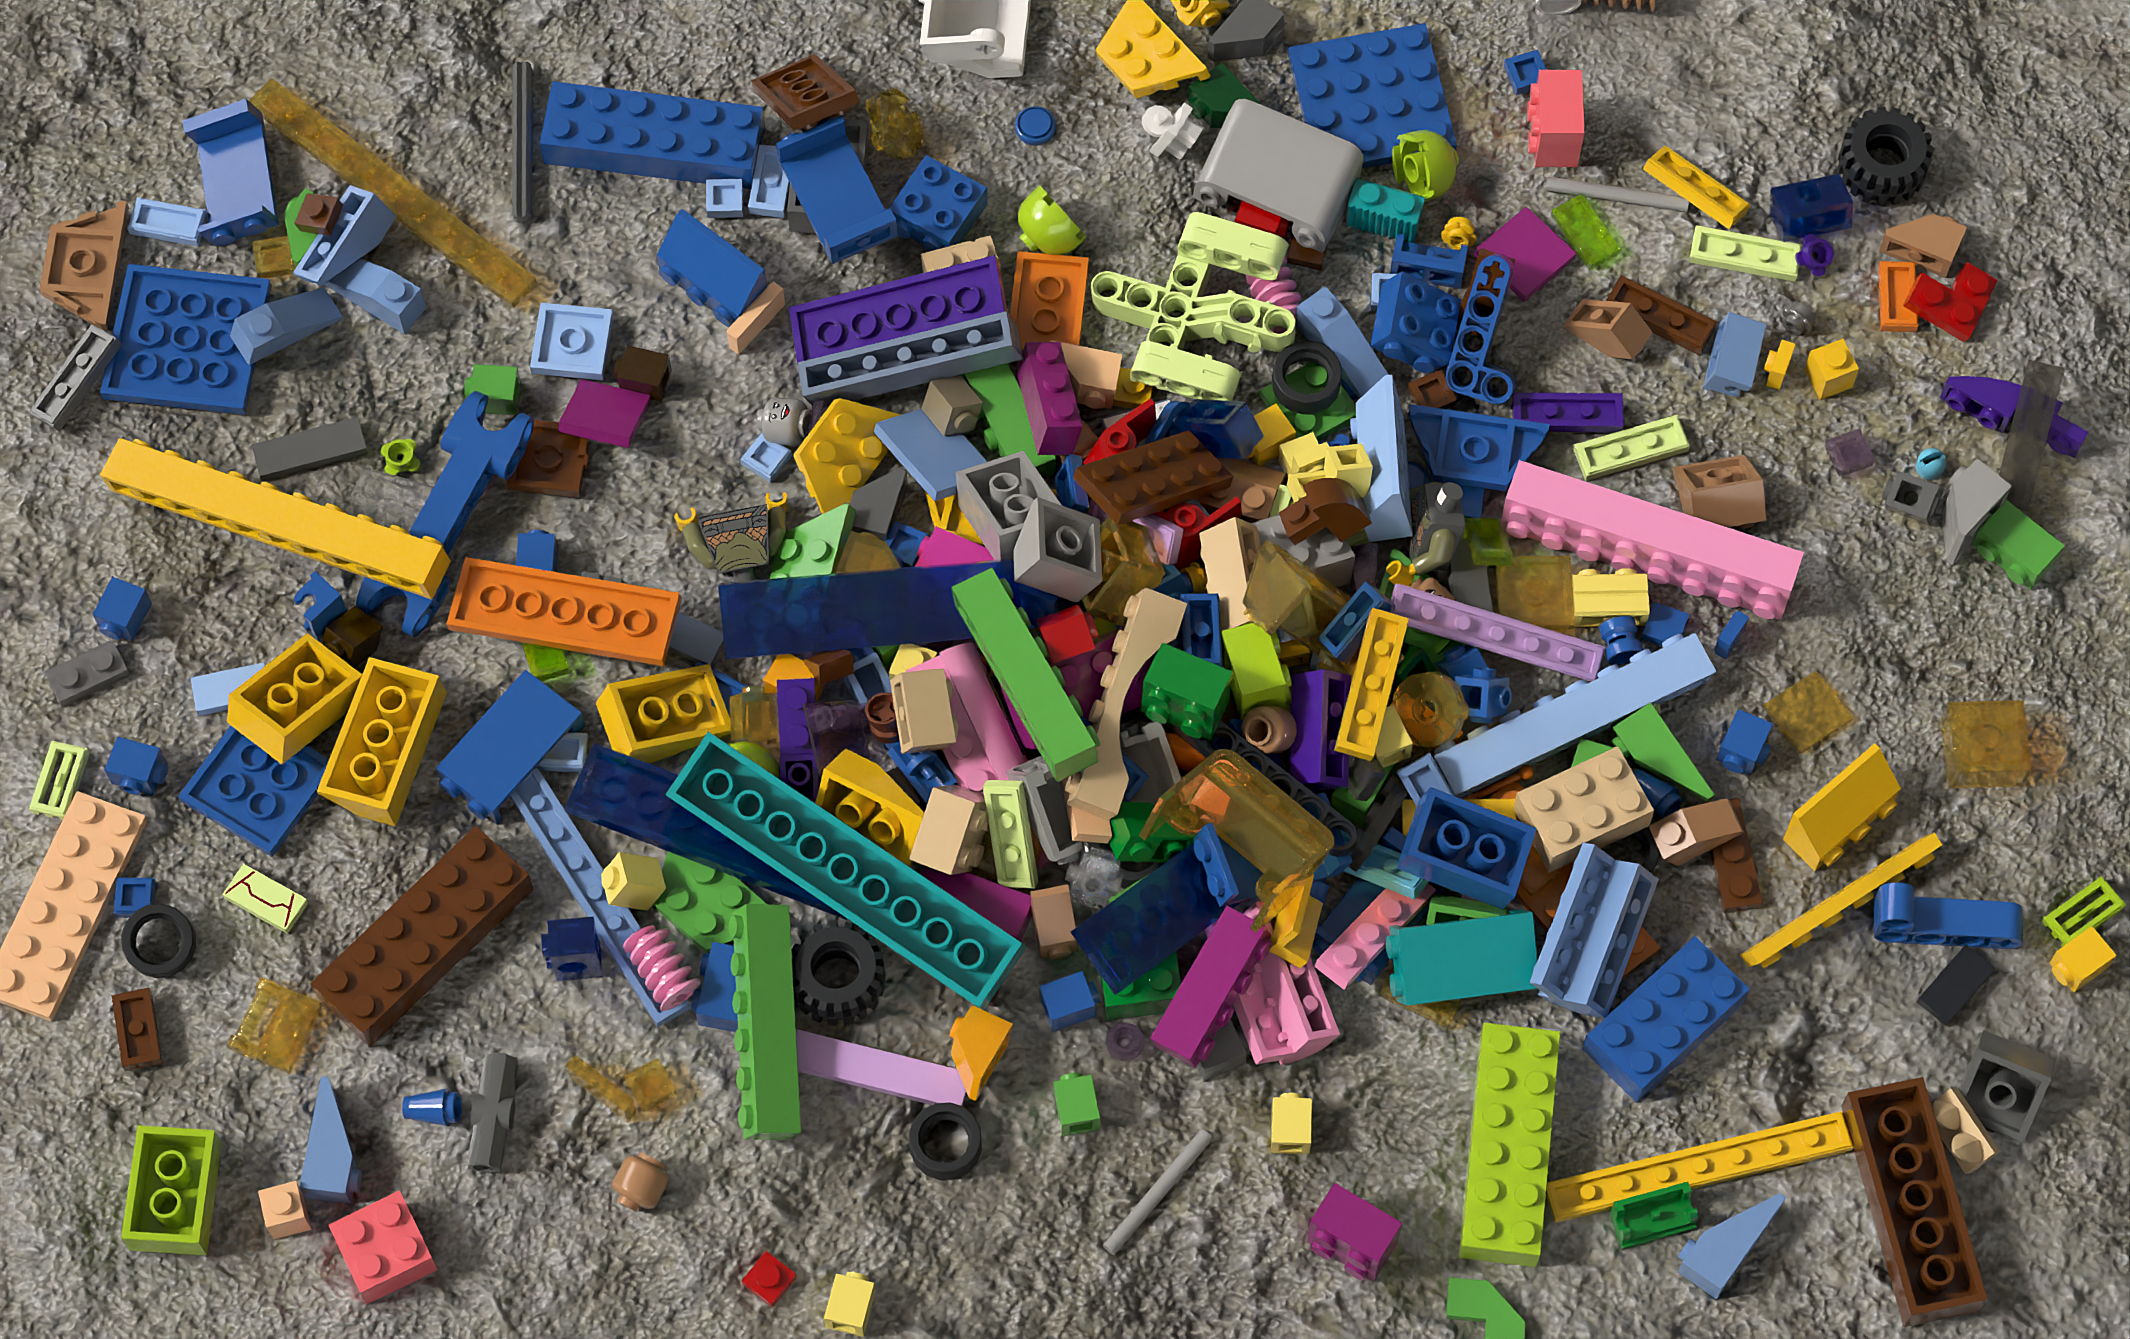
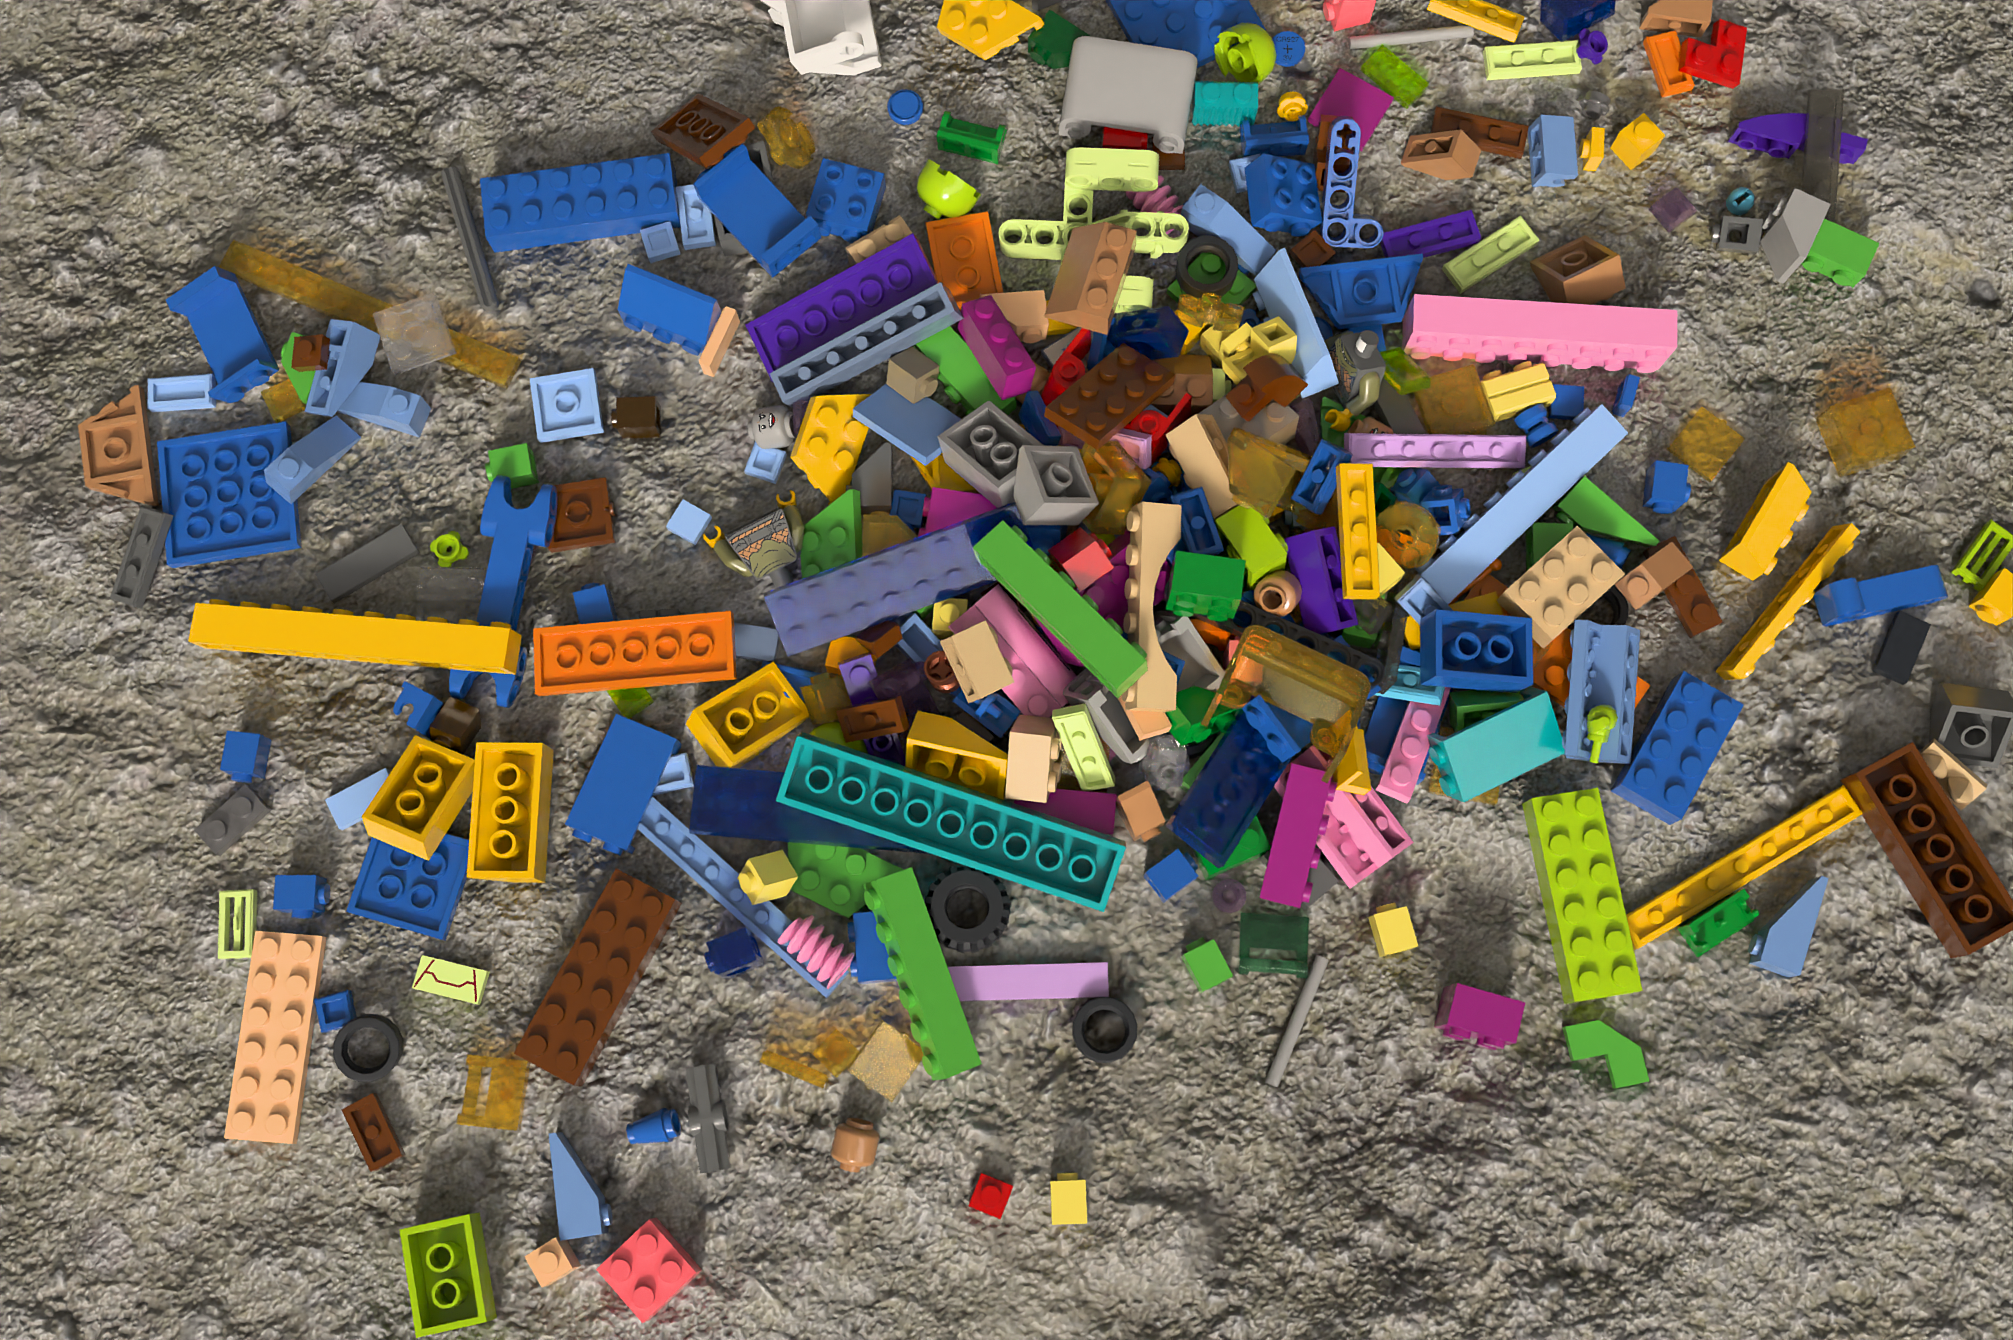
camera: 15 degrees left, 10 degrees up
magenta tile [558,379,650,448] -> none
light orange slope [949,1005,1013,1101] -> none
white hips [1142,103,1204,160] -> none
none -> clear plate [373,292,457,375]
none -> light blue tile [666,499,712,545]
none -> reddish brown plate [836,695,910,743]
none -> clear yellow piece [846,1020,924,1102]
none -> green hinge [937,111,1007,164]
none -> medium nougat slope [1045,222,1137,335]
none -> clear yellow plate [1177,293,1244,331]
none -> clear green plate [1237,913,1309,979]
none -> blue piece [1273,31,1306,67]
none -> lime piece [1587,704,1618,763]

